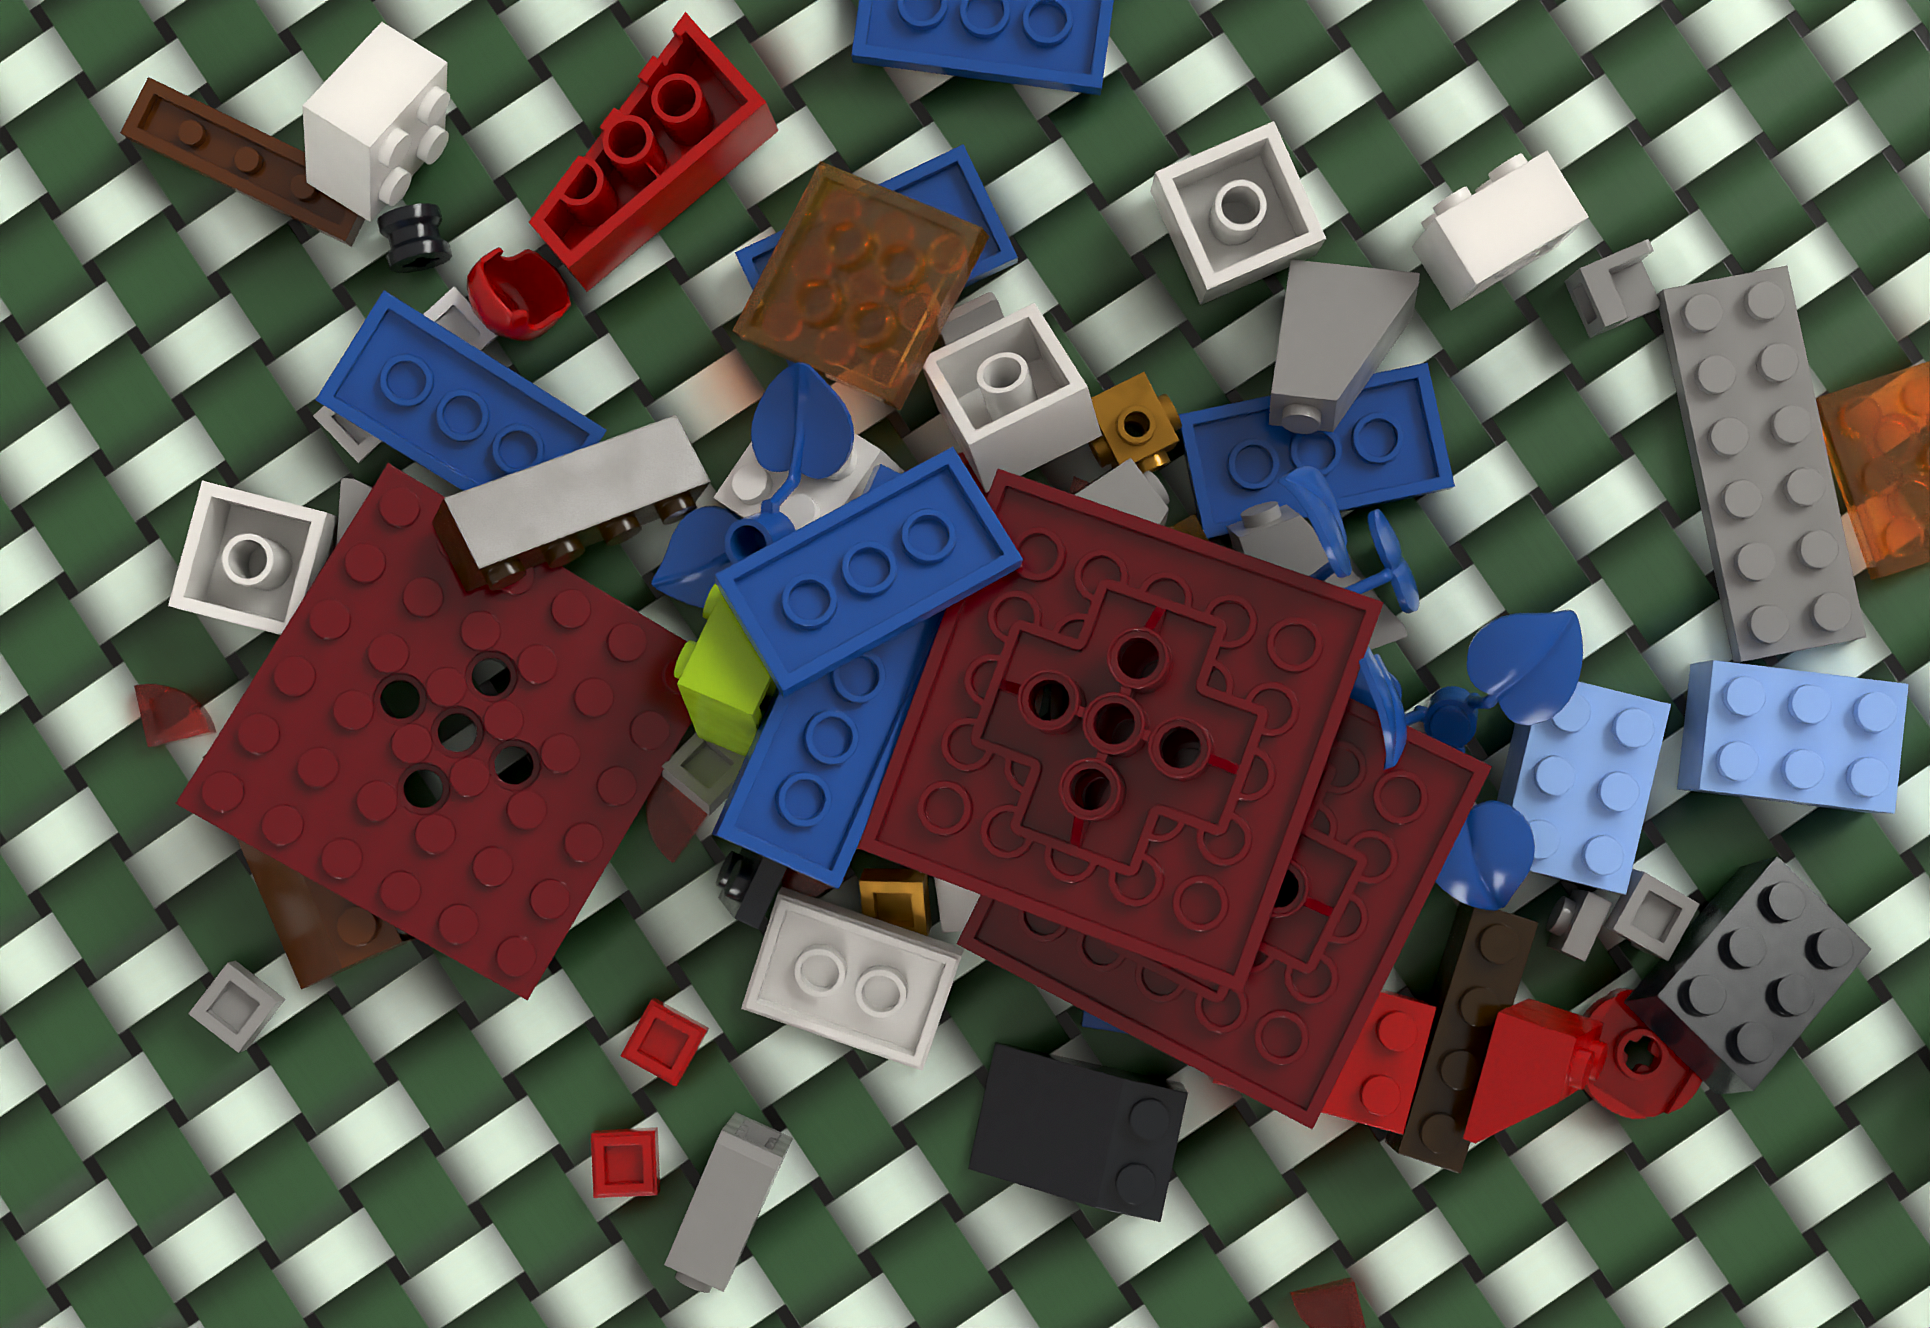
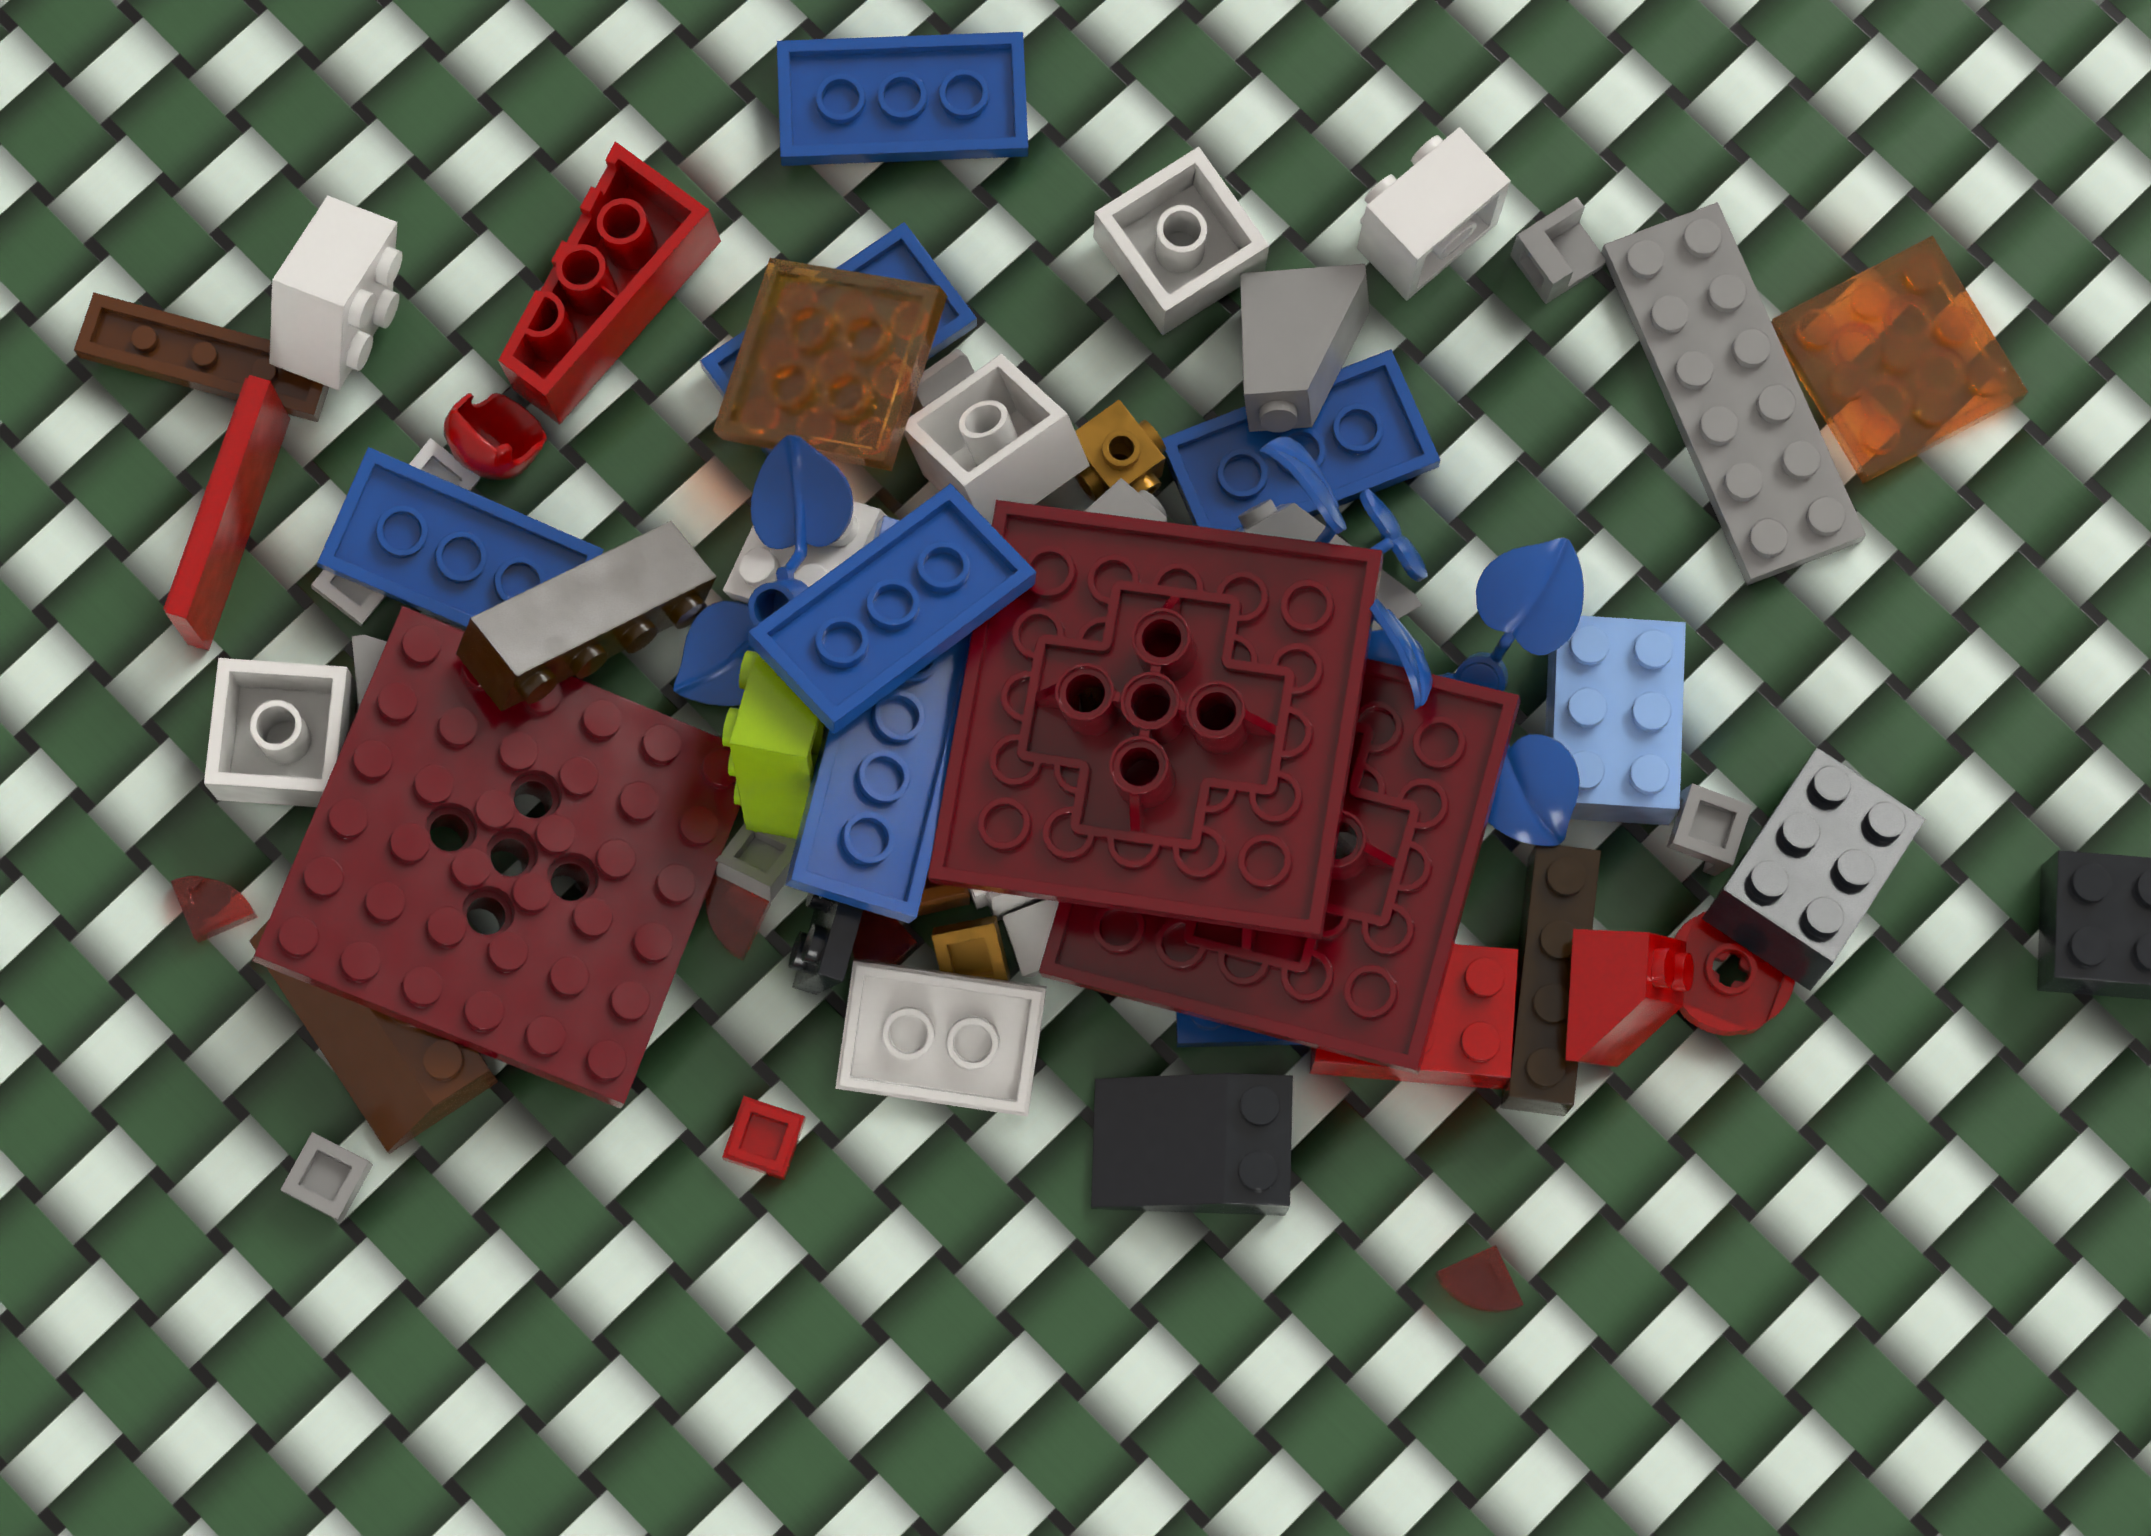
camera: 25 degrees left, 10 degrees down
black wheel [377,203,452,273] -> none
red tile [591,1127,660,1198] -> none
light grey slope [664,1112,793,1293] -> none
light grey plate [1546,889,1612,961] -> none
light blue brick [1677,660,1909,814] -> none
none -> red tile [163,375,290,651]

